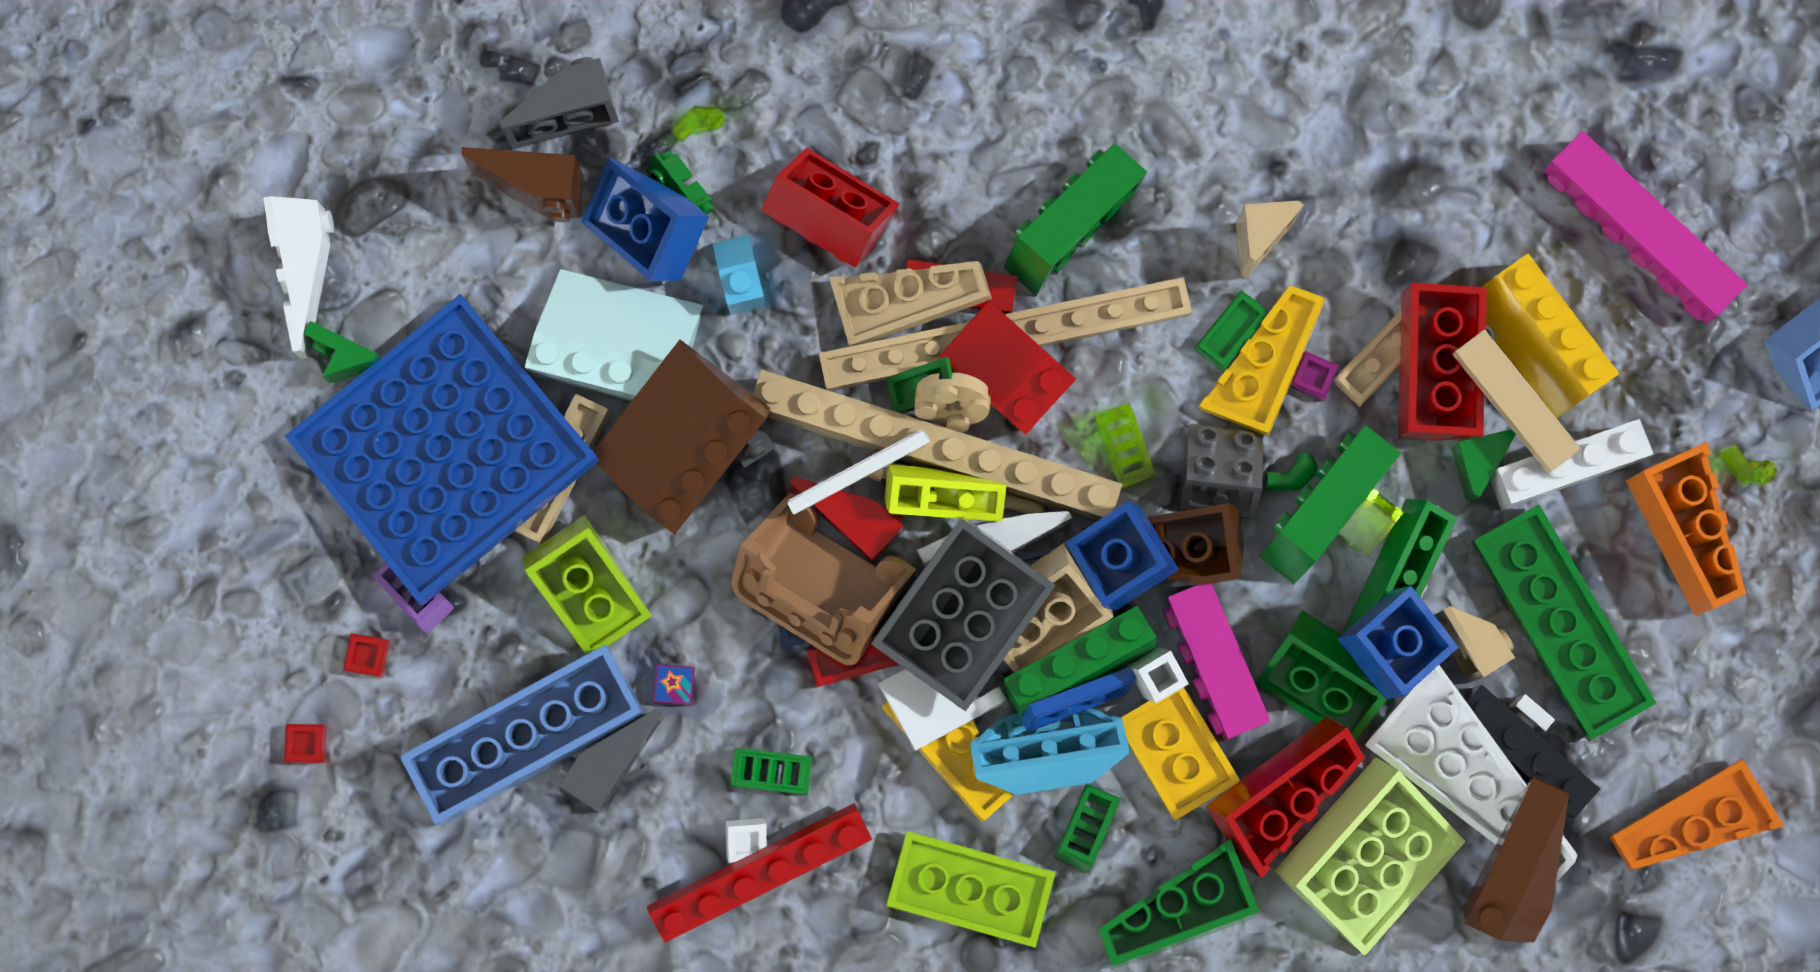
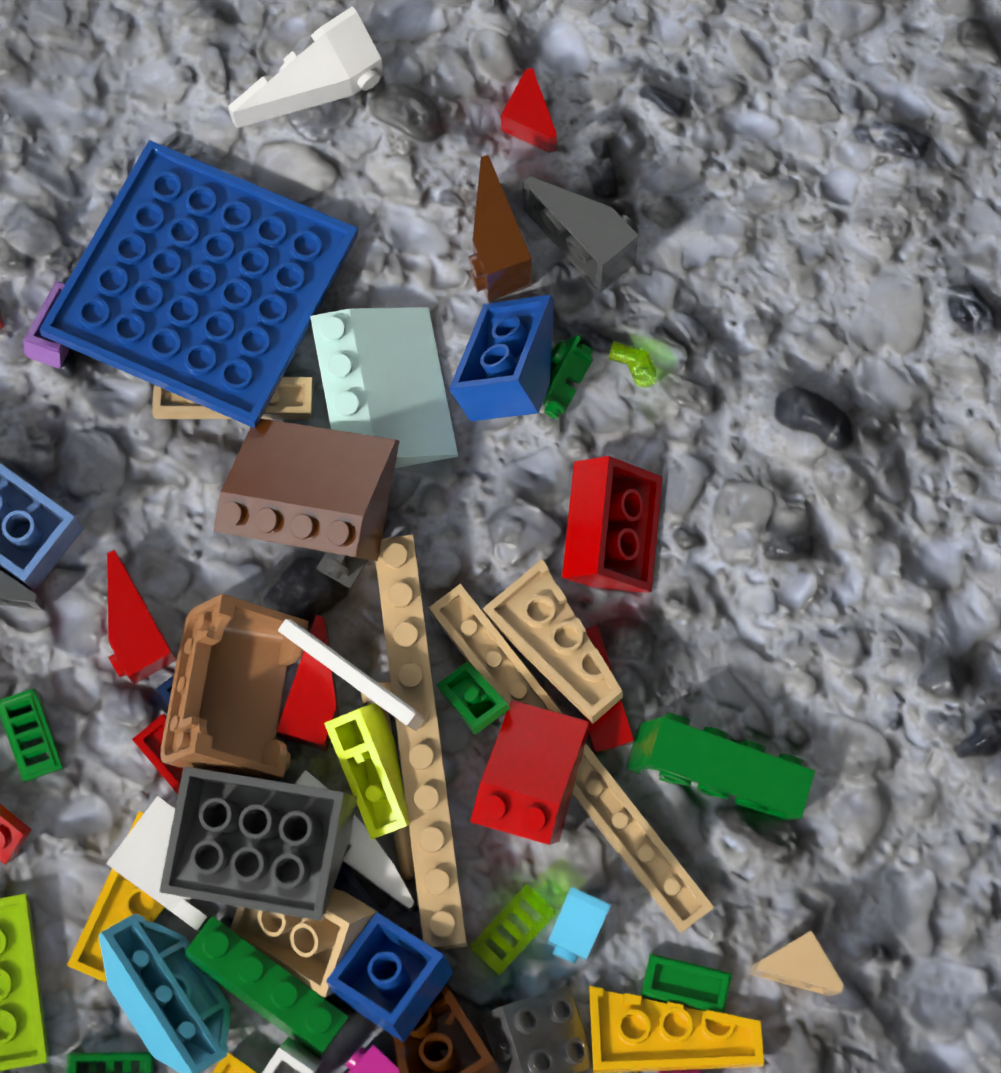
camera: 65 degrees right, 5 degrees down
green slope [303,321,380,383] -> none
lime slope [521,515,652,655] -> none
tile [653,664,695,706] -> none
medium azure slope [713,235,766,315] -> none
tan plate [914,373,991,432] -> none
blue tile [1021,667,1136,731] -> none
none -> red slope [107,550,177,684]
none -> red slope [501,67,557,153]
none -> medium azure slope [548,887,611,964]

